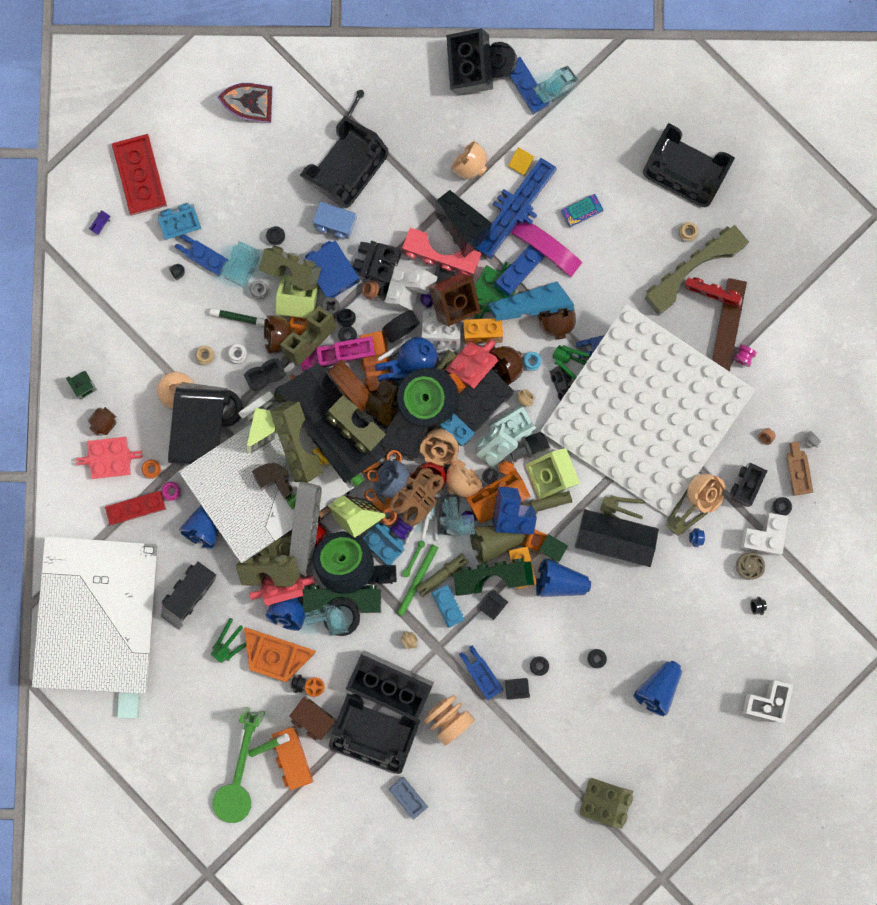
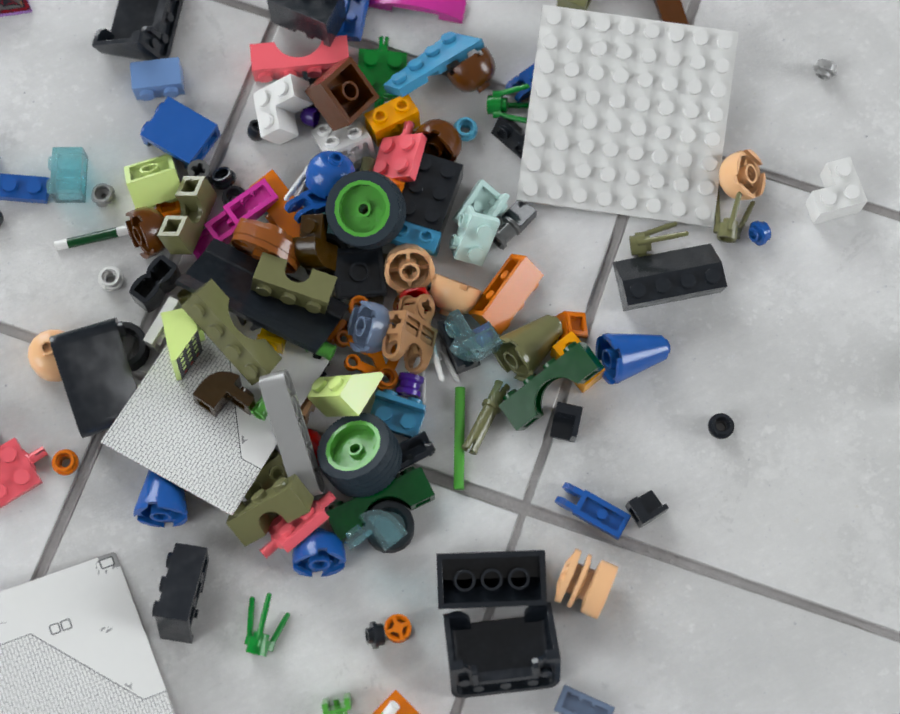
camera: 30 degrees left, 10 degrees down
red plate [105,491,166,526] -> none
dark pink plate [161,482,181,501] -> none
tan plate [195,346,215,365] -> none
orange wing [244,627,316,682] -> none
olive arch [259,246,321,291] -> none
black plate [266,226,285,245] -> none
reddish brown brick [289,696,337,741] -> none
black hips [352,240,402,285] -> none
nougat plate [362,281,379,300] -> none
black tyre [382,310,420,342] -> none
tan plate [401,631,418,649] -> none
bright green hinge [403,540,425,577] -> none
dark azure brick [431,585,465,628] -> none
black hinge [482,468,498,484] -> none
blue brick [492,487,537,534] -> none
blue plate [494,245,544,297] -> none
orange plate [498,460,517,475] -> none
tan plate [517,389,535,407] -> none
olive pin [520,491,572,514] -> none
yellowish green slope [525,448,580,499] -> none
black plate [530,656,549,676] -> none
dark green panel [539,534,568,563] -> none
olive bracket [580,778,633,829] -> none
blue cone [633,660,682,717] -> none
black brick [730,463,768,507] -> none
dark pink wheel [733,345,757,367] -> none
dark tan wheel [736,553,765,580] -> none
black plate [750,596,767,615] -> none
nougat hinge [758,428,776,445] -> none
black plate [772,497,792,516] -> none
medium nougat hinge [787,441,813,496] -> none

